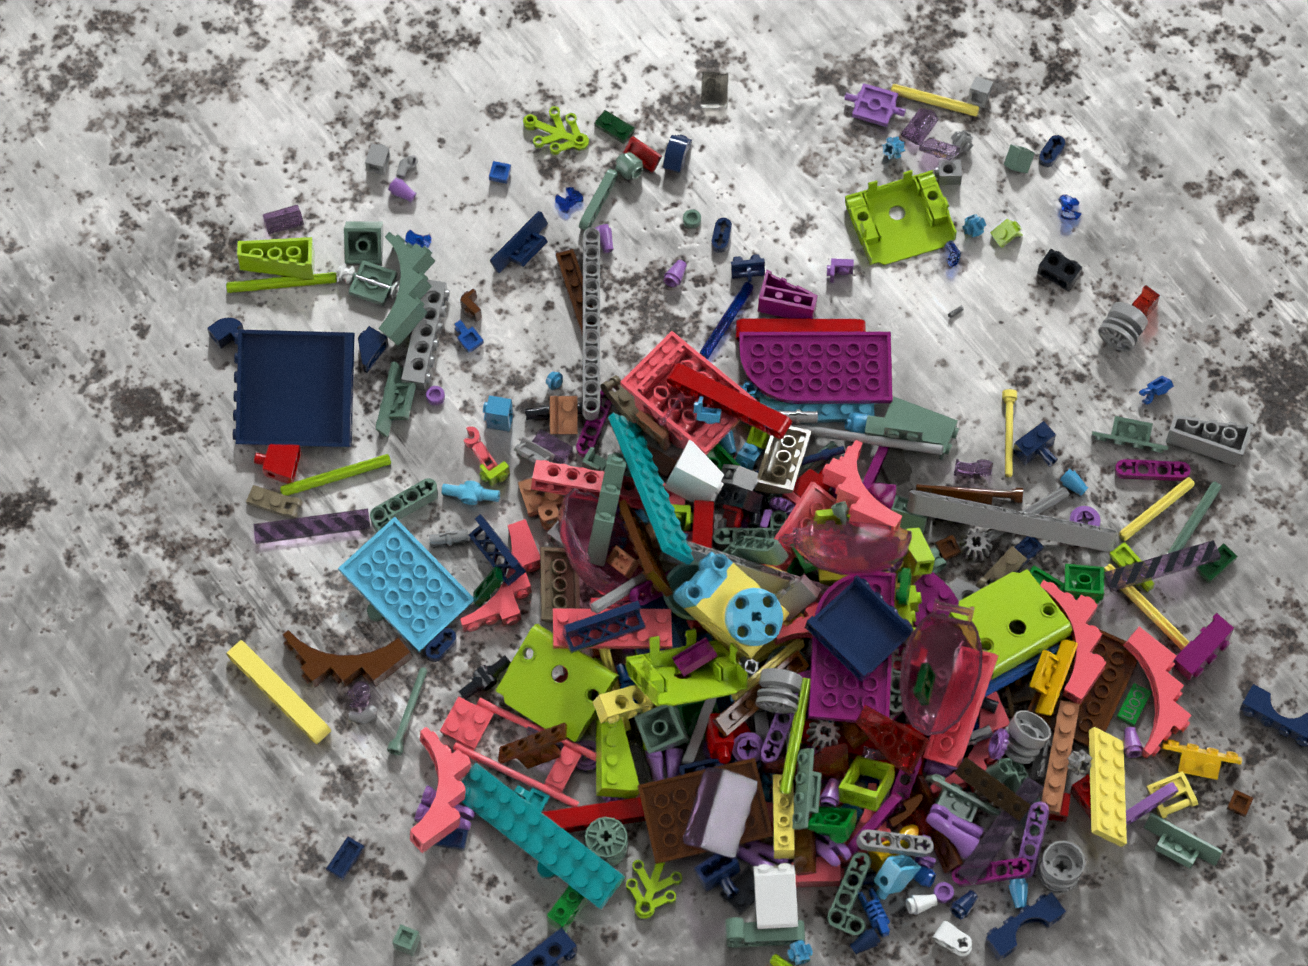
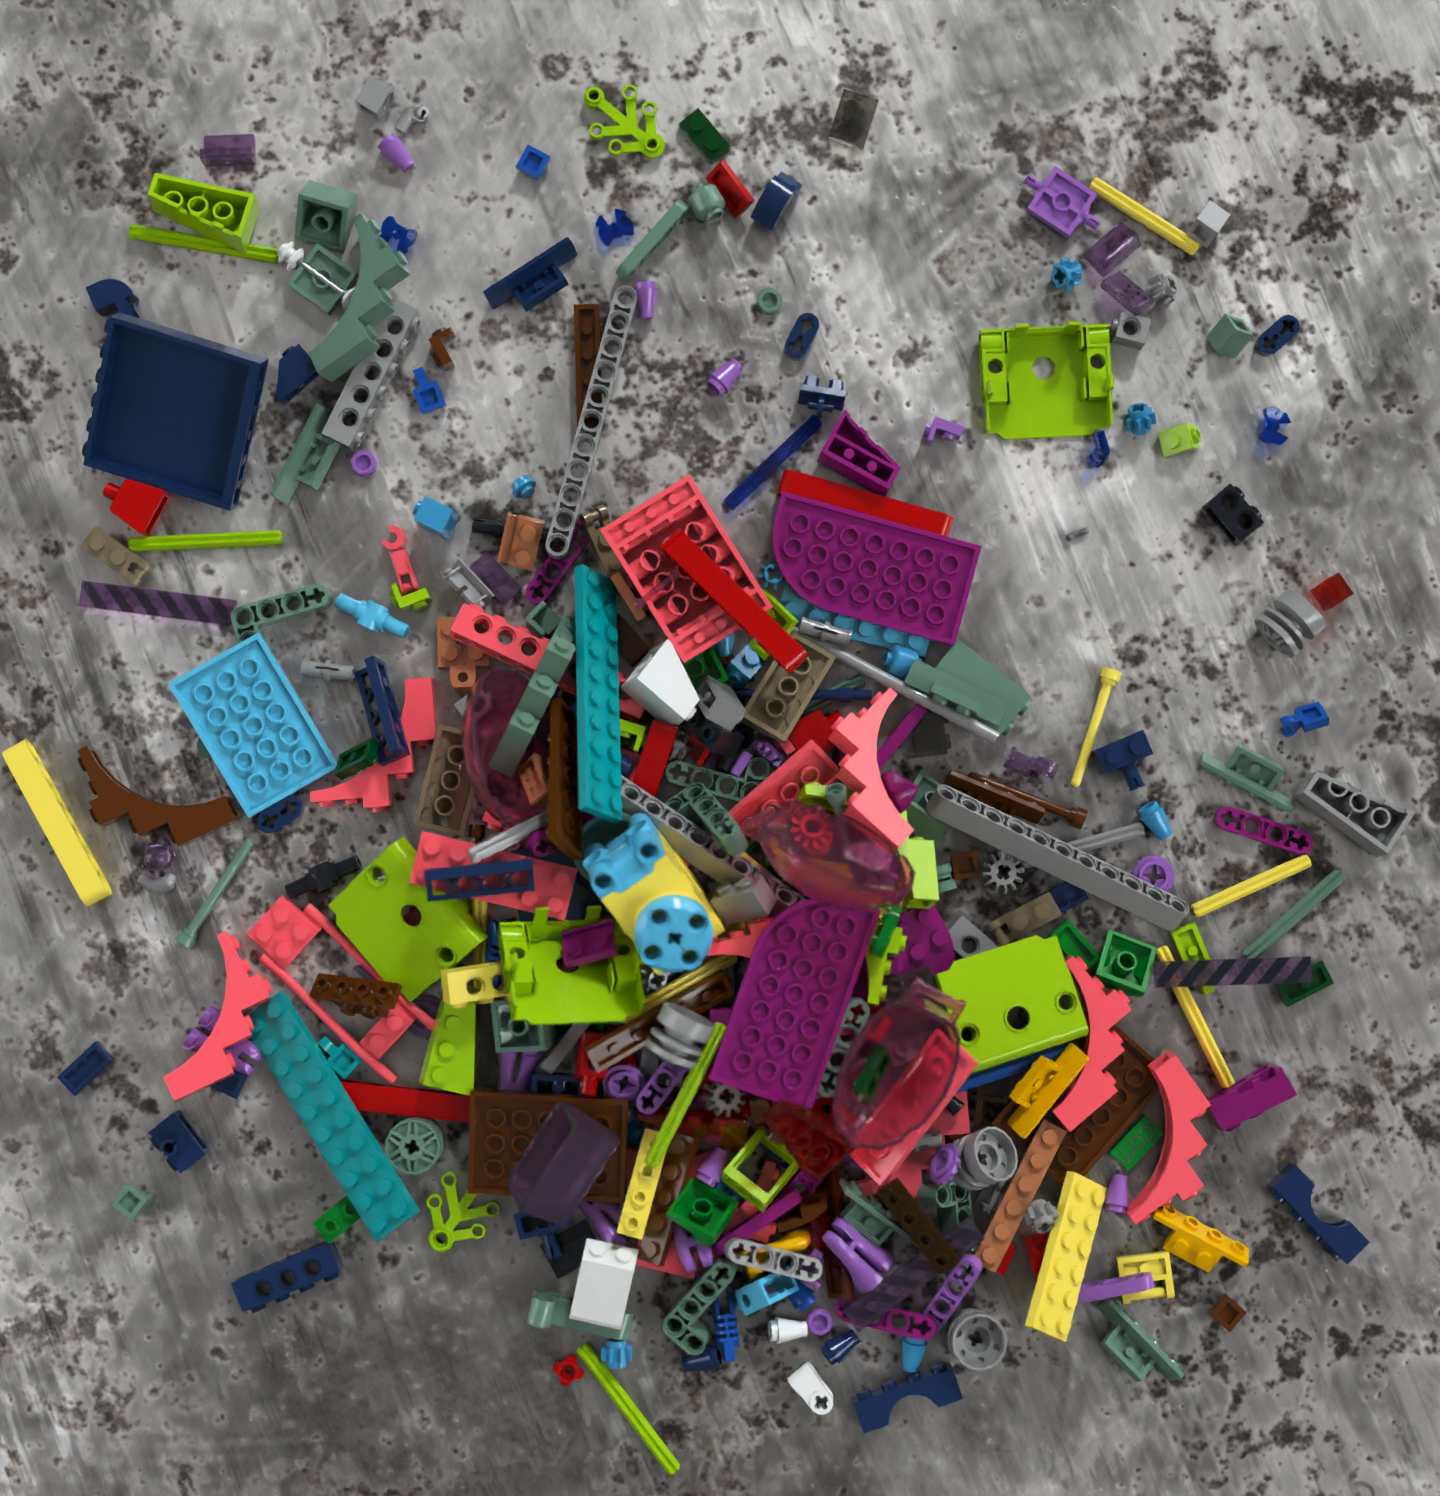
camera: 10 degrees right, 20 degrees up
dark azure bracket [694,396,722,424] -> none
sand green bracket [792,748,821,830] -> none
dark blue panel [805,575,914,683] -> none
none -> dark blue brick [149,1110,211,1174]

